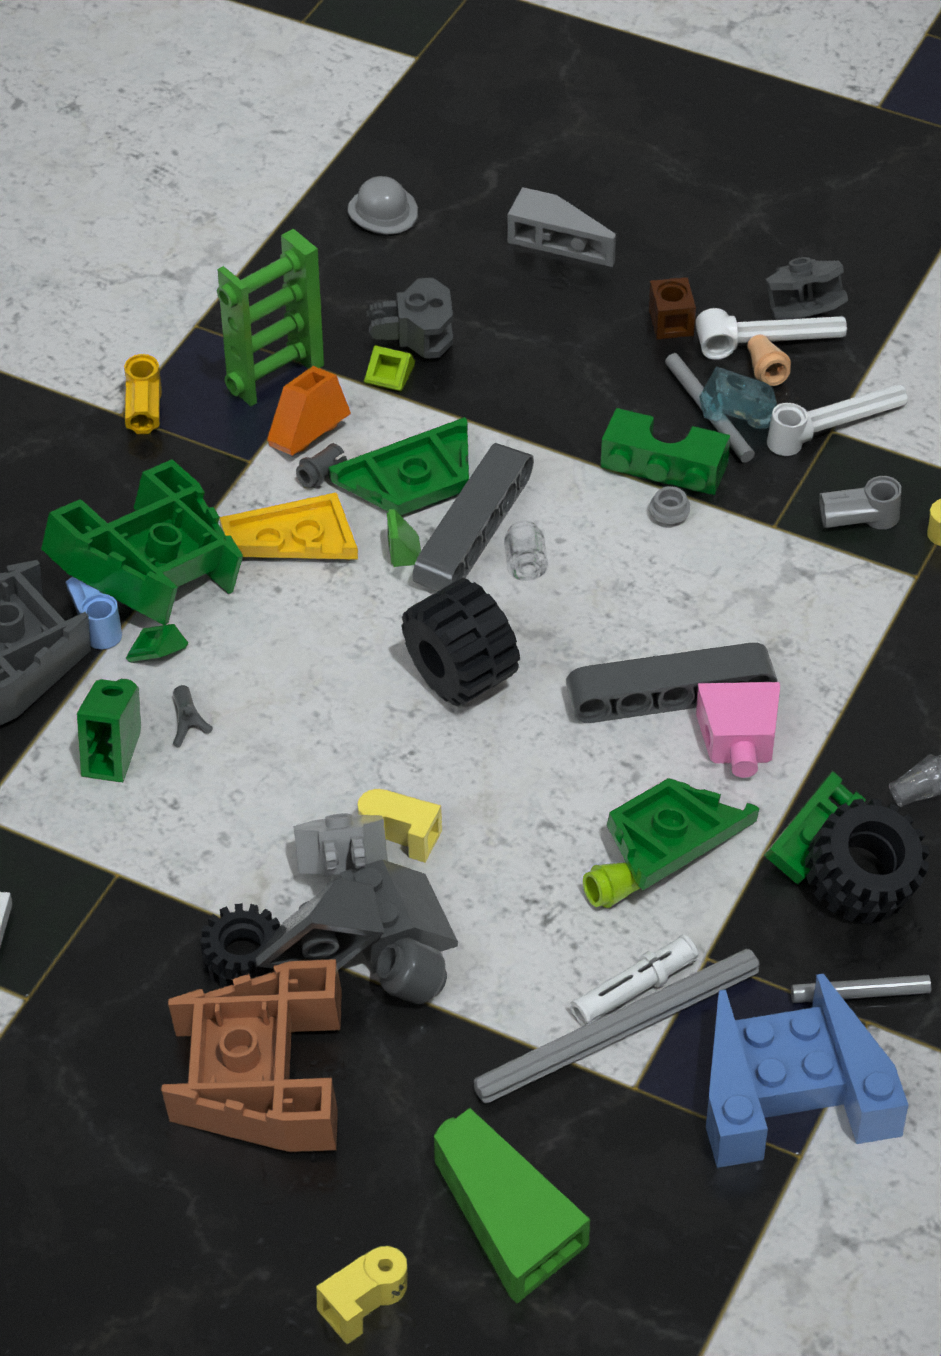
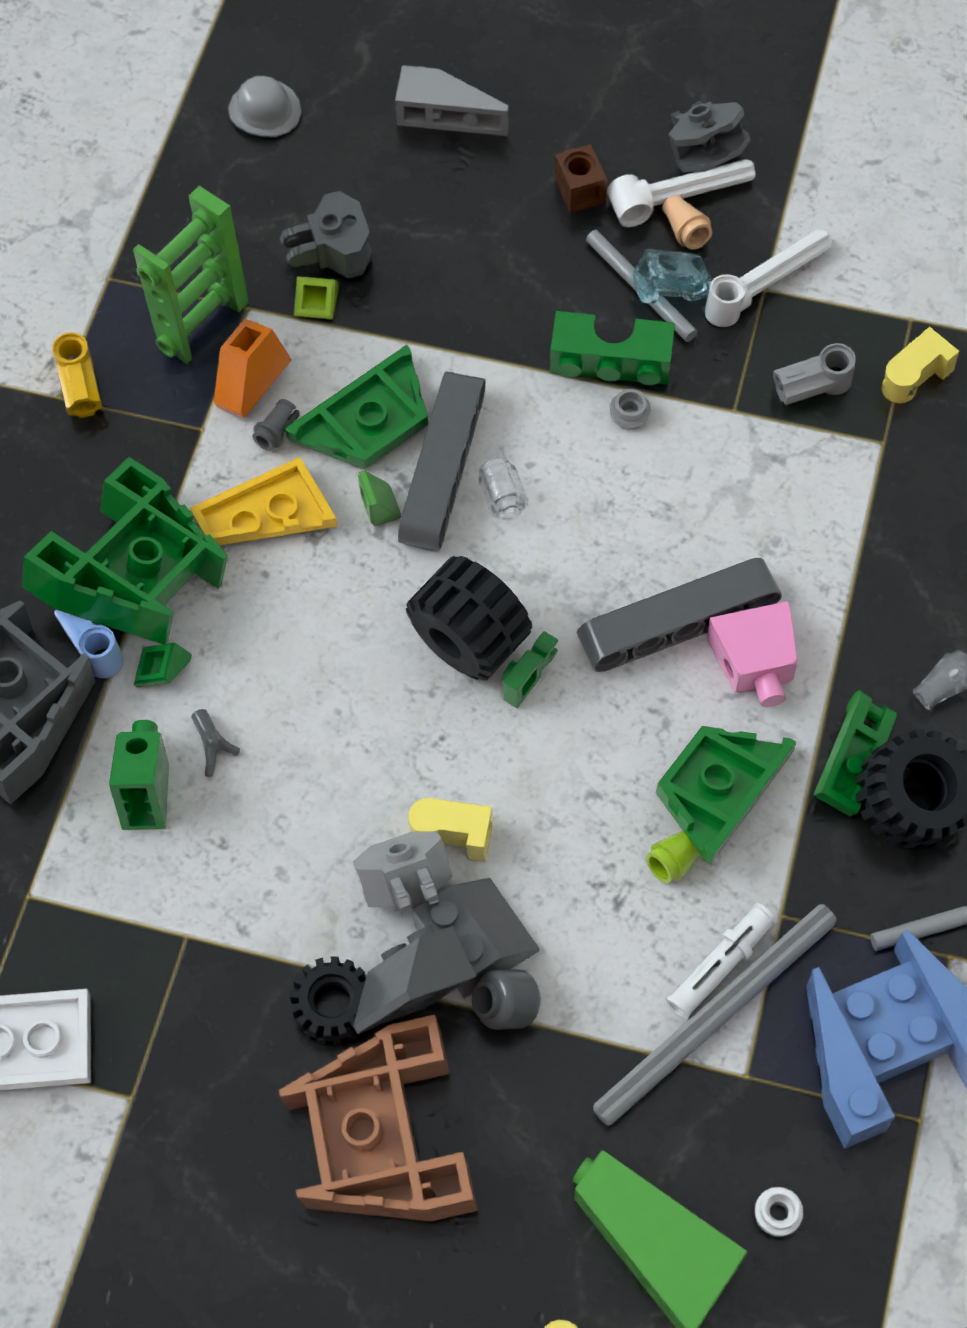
camera: 10 degrees left, 15 degrees up
none -> green plate [501,631,558,708]
none -> white plate [755,1187,803,1237]

